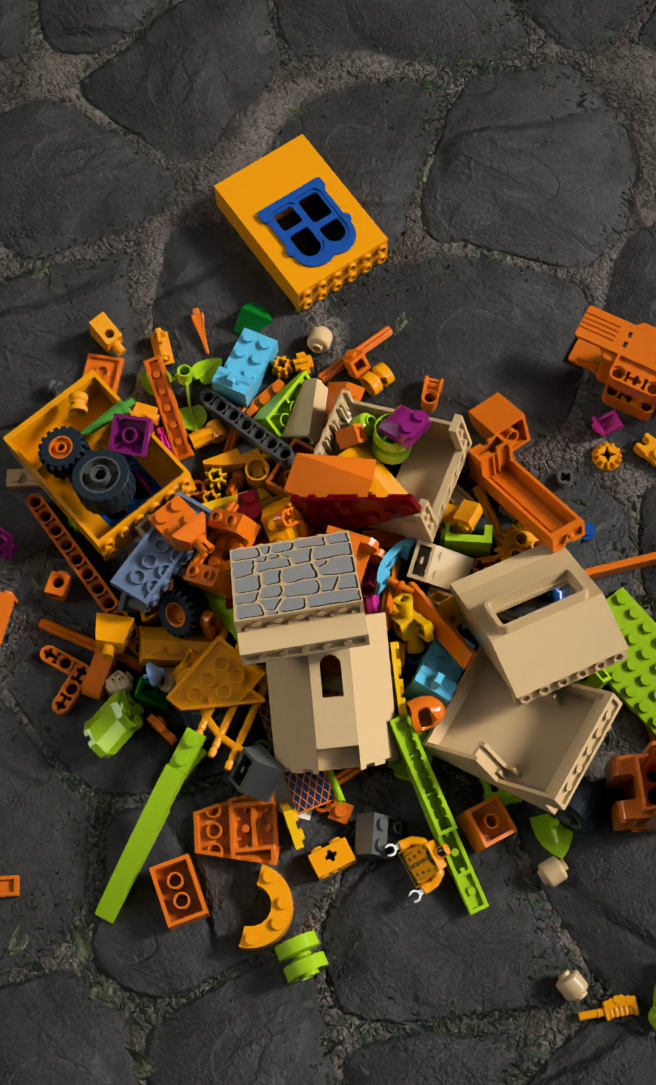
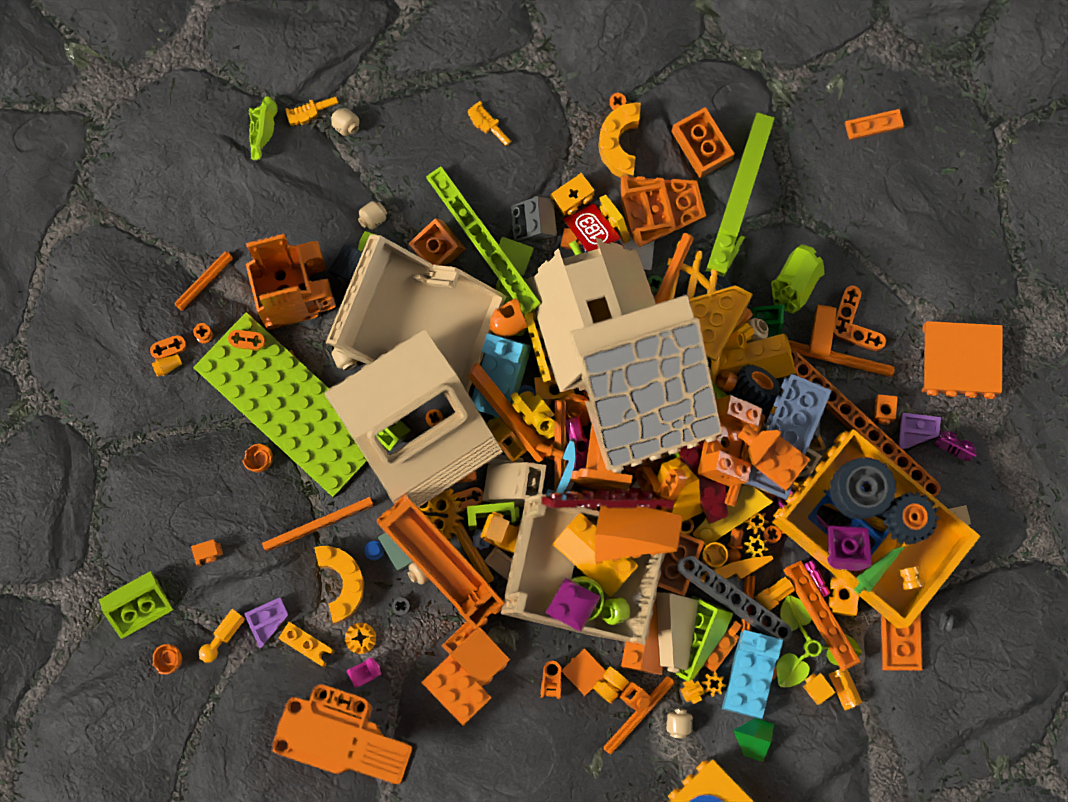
camera: 165 degrees right, 10 degrees up
light orange torso [89,312,127,356] -> none
light orange torso [95,612,134,660] -> none
tan head [104,670,134,697] -> none
light blue piece [143,662,166,687] -> none
orange plate [146,714,177,745] -> none
orange piece [191,308,210,355] -> none
dark grey slope [228,744,286,803] -> none
lime wheel [274,930,329,983] -> none
orange brick [334,423,368,450] -> none
light orange torso [384,836,451,903] -> none
none -> light orange brick [314,546,365,625]
none -> orange brick [422,655,492,726]
none -> light orange piece [468,101,511,146]
none -> lime piece [499,237,534,276]
none -> orange piece [561,648,606,696]
none -> red sticker [563,203,621,252]
none -> orange bush [610,93,626,110]
none -> orange axle [654,233,694,304]
none -> light orange brick [803,673,835,705]
none -> medium lavender wing [898,413,941,449]

